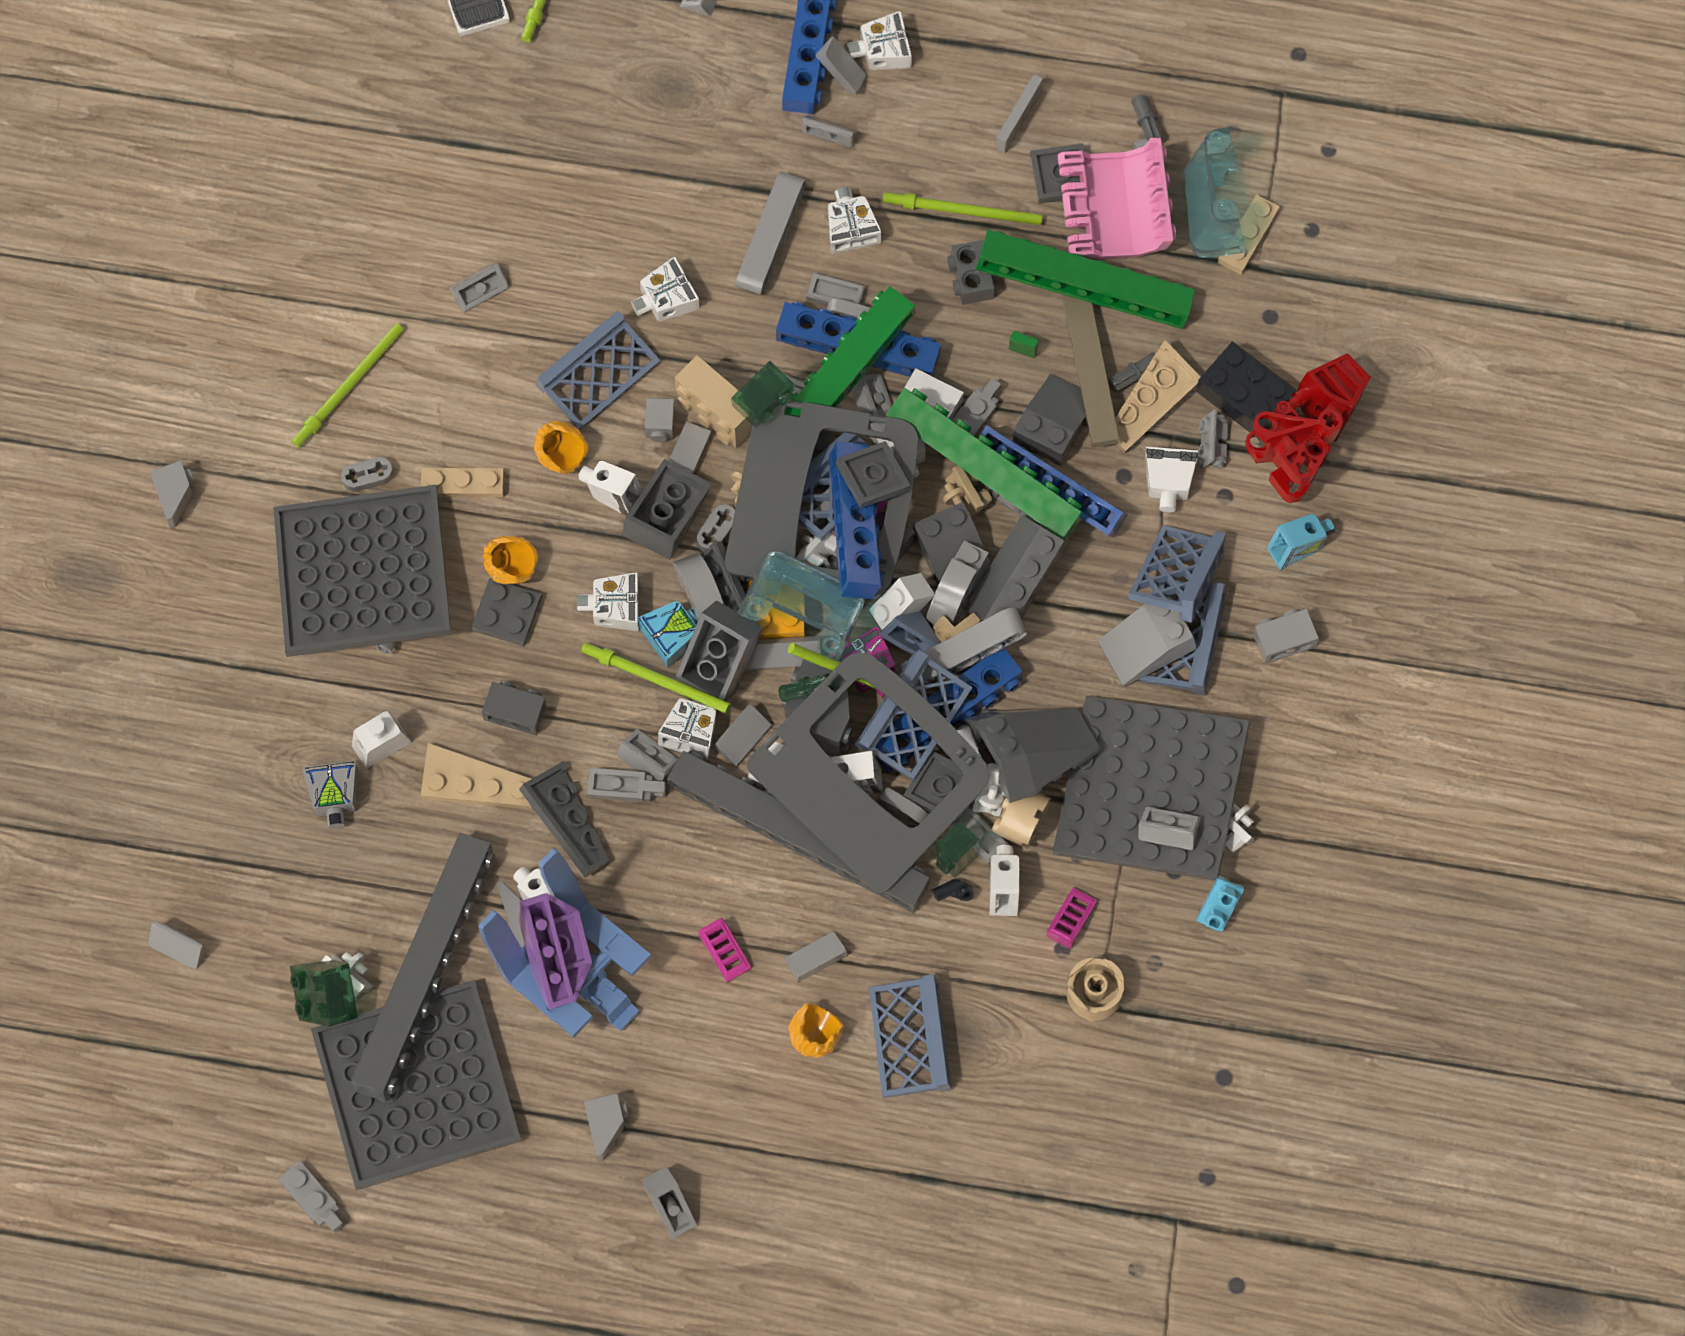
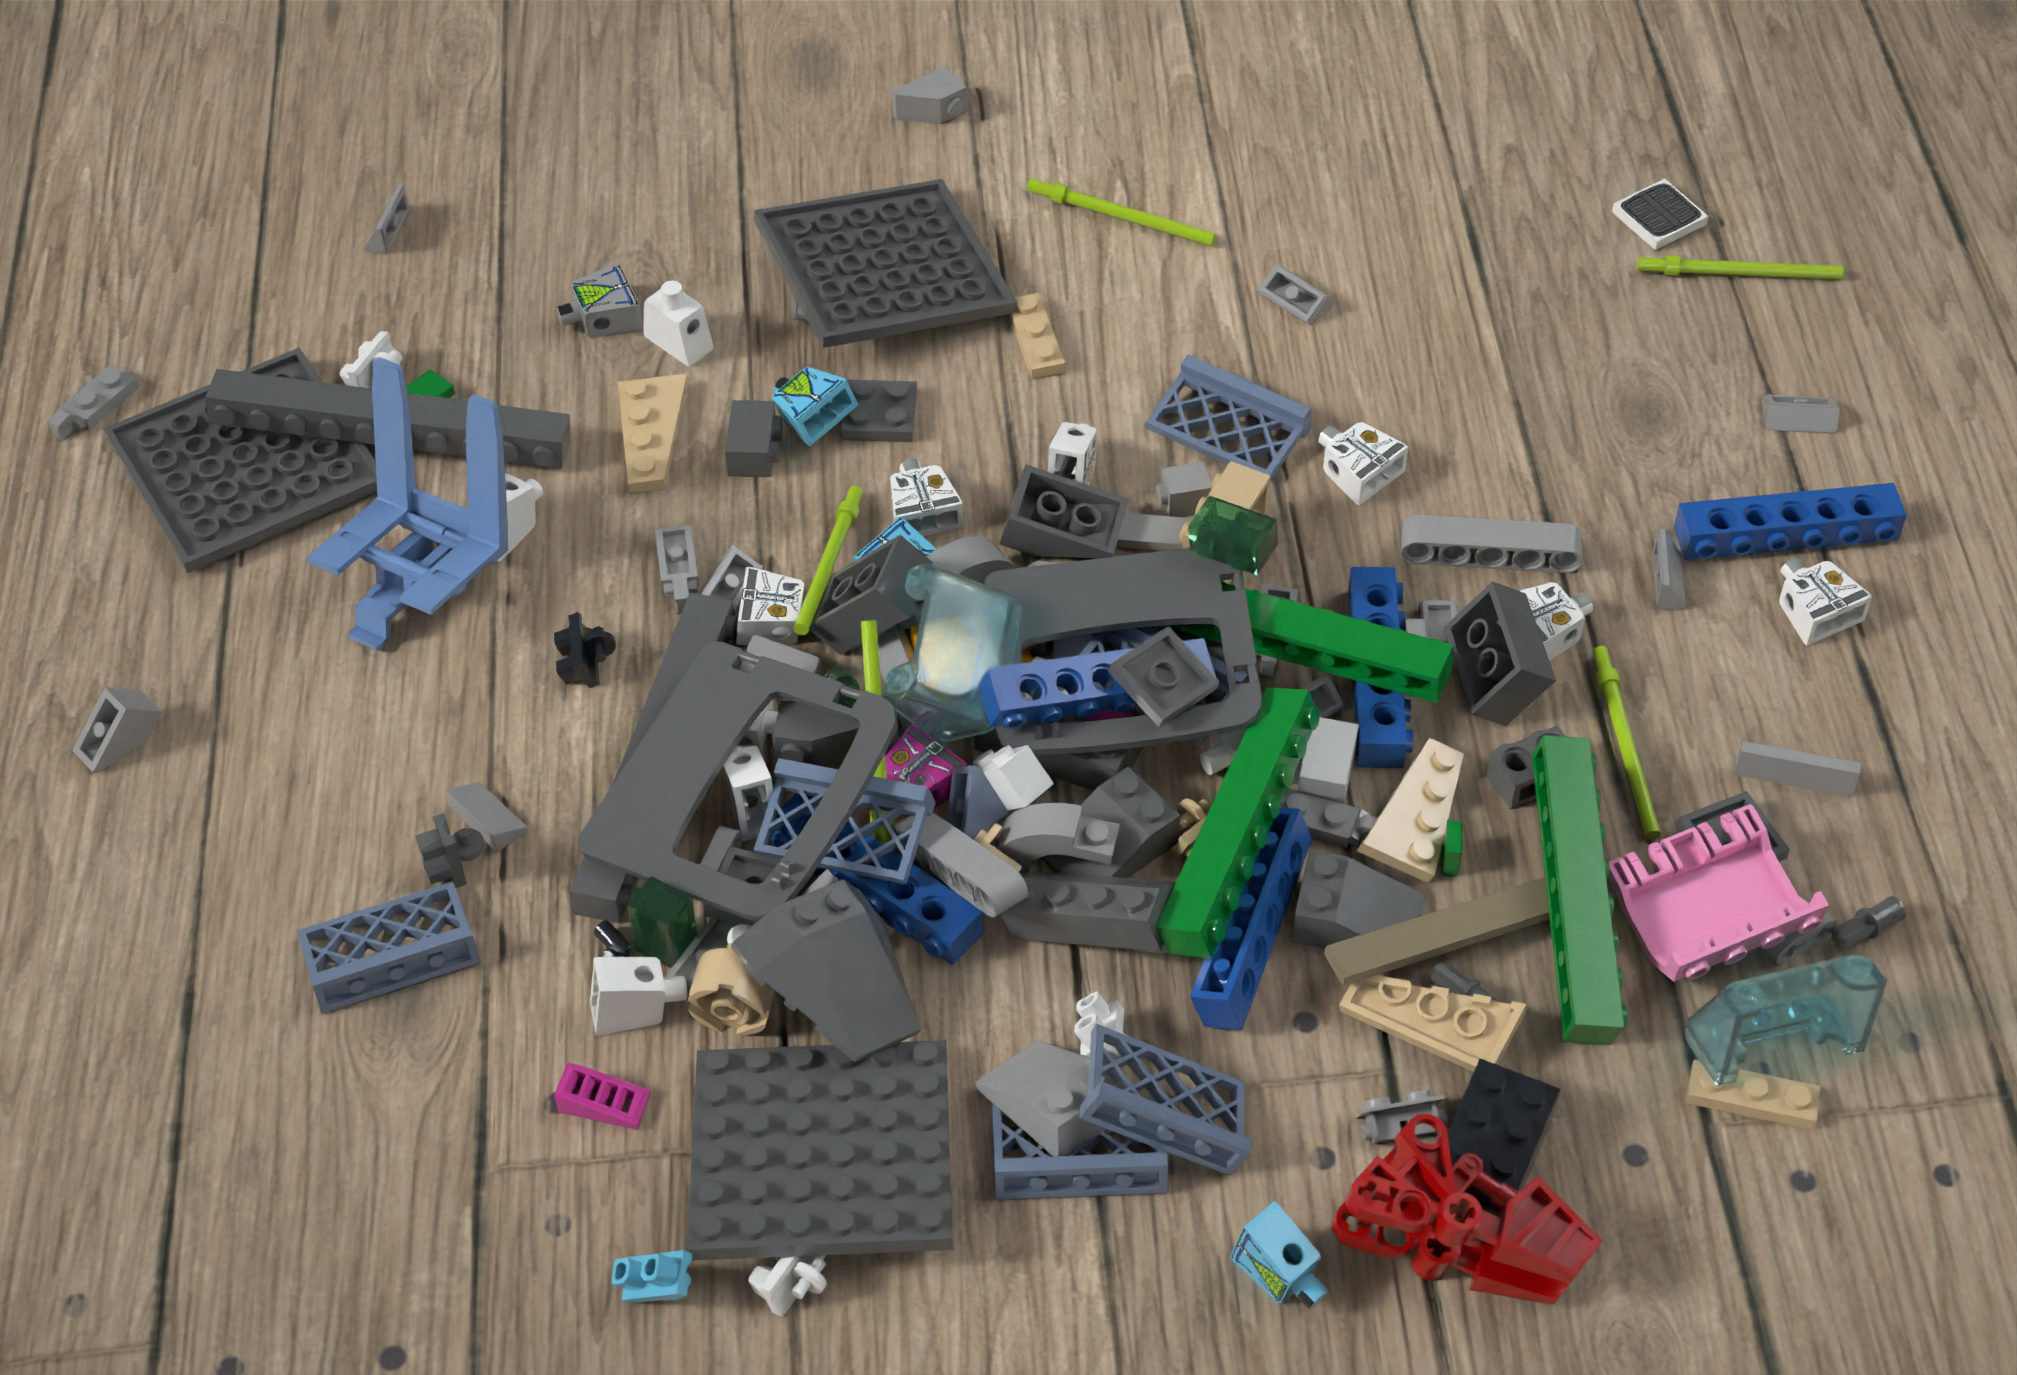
camera: 75 degrees right, 20 degrees down
clear green slope [290,960,358,1027] -> none
light grey beam [341,457,393,492] -> none
light orange hair [482,536,538,585] -> none
dark grey wing [519,761,609,877] -> none
medium lavender wedge [519,893,592,1010] -> none
light orange hair [534,421,588,475] -> none
light grey slope [584,1093,628,1162] -> none
dark pink slope [698,918,751,983] -> none
light orange hair [788,1002,844,1057] -> none
light grey slope [815,37,866,94] -> none
tan brick [1066,957,1124,1022] -> none
light grey slope [1139,807,1201,850] -> none
white torso [1145,447,1198,512] -> none
light grey brick [1253,609,1319,664] -> none
none -> green tile [406,369,455,399]
none -> dark grey hips [415,813,485,888]
none -> black hips [554,612,616,688]
none -> medium azure torso [772,367,859,447]
none -> white hips [1074,991,1126,1061]
none -> tan wing [1357,738,1464,883]
none -> dark grey brick [1444,581,1556,726]

